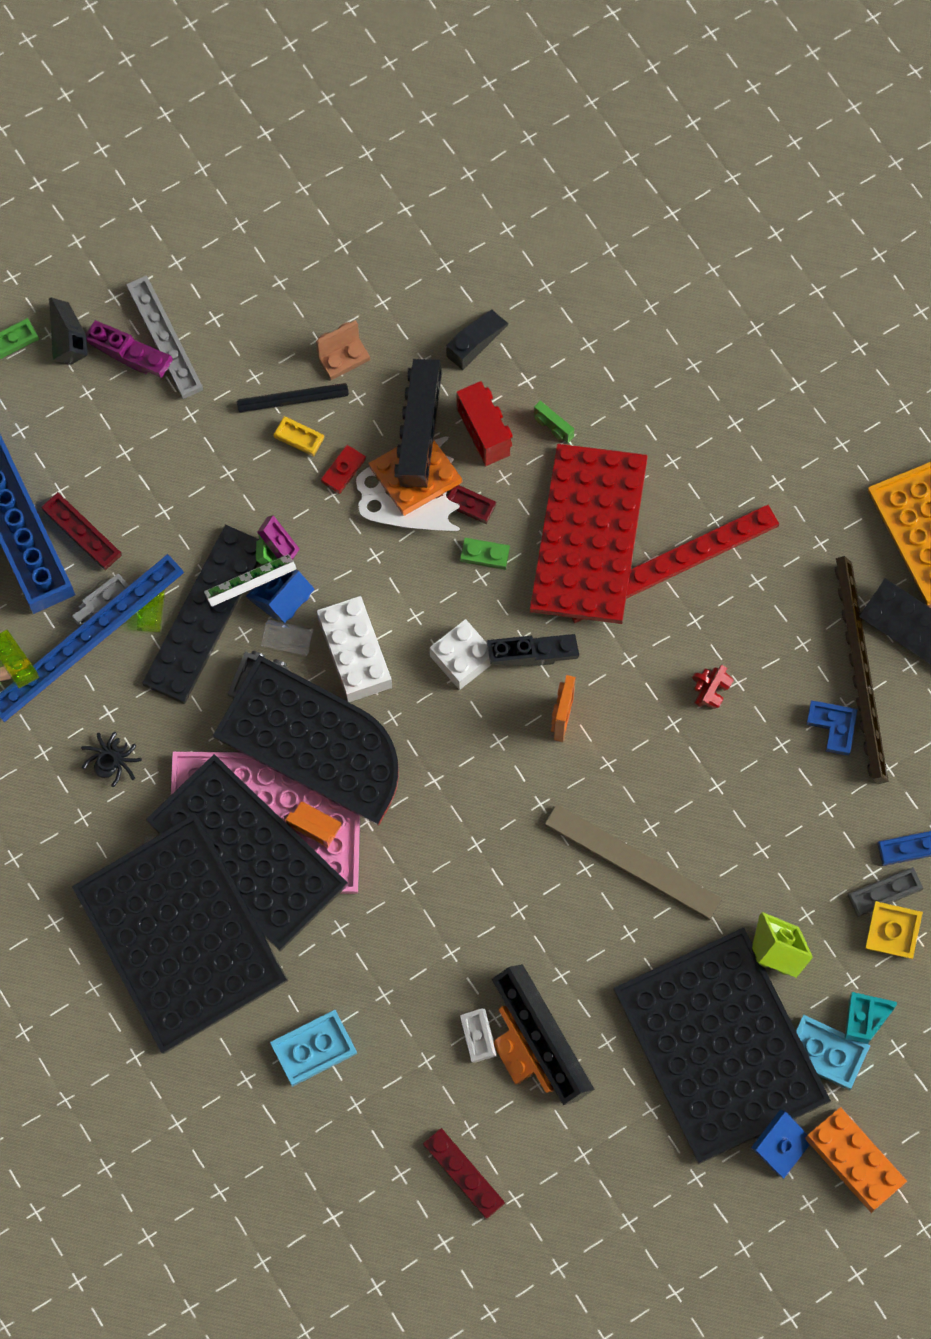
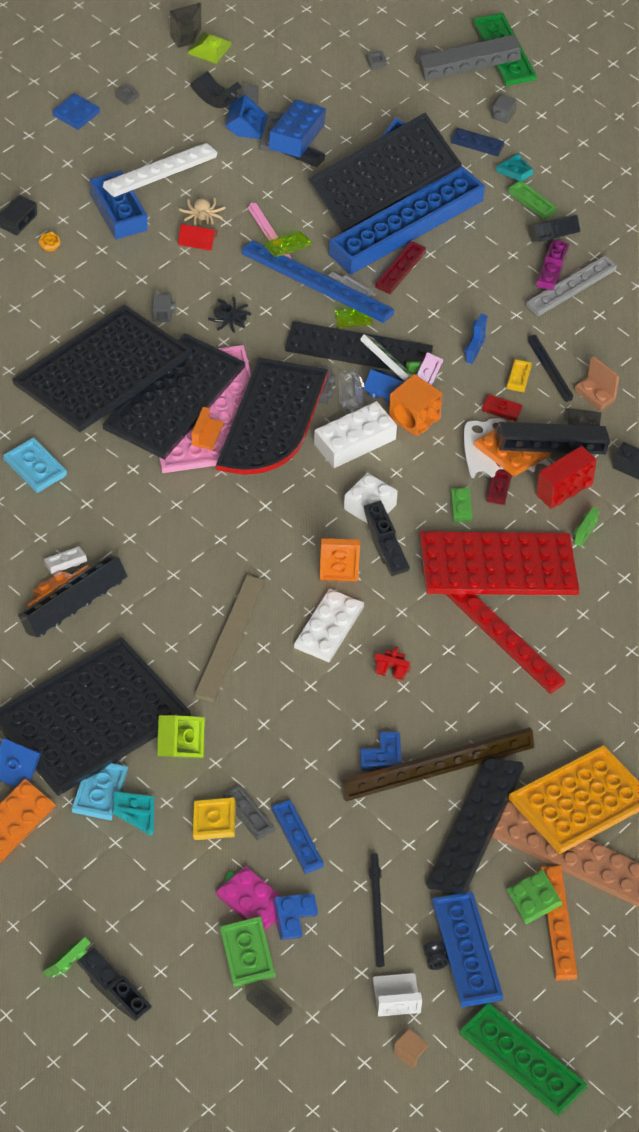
camera: 75 degrees right, 20 degrees down
none -> dark grey brick [153,294,176,322]
none -> white plate [294,588,364,662]
none -> orange brick [389,374,442,437]
none -> blue plate [464,314,488,364]
none -> clear smoke plate [563,408,601,426]

